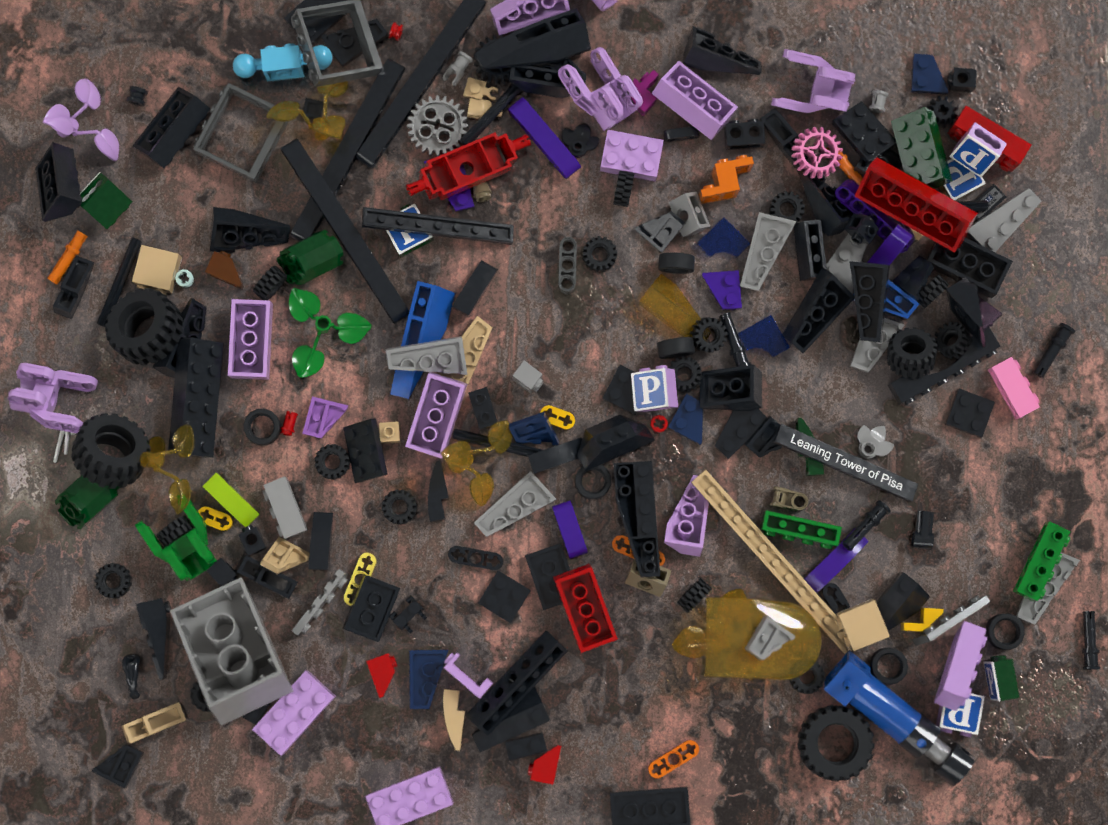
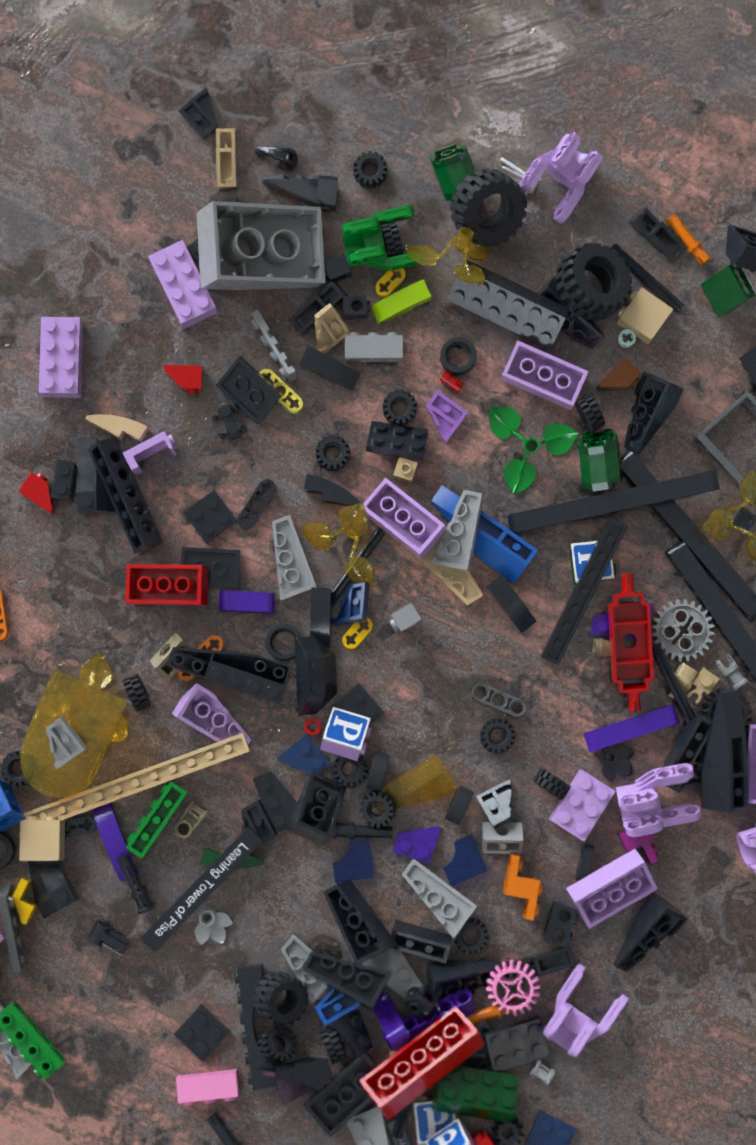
camera: 115 degrees right, 0 degrees up
dark blue wing [409,650,448,709] -> none
black brick [468,387,498,431] -> none

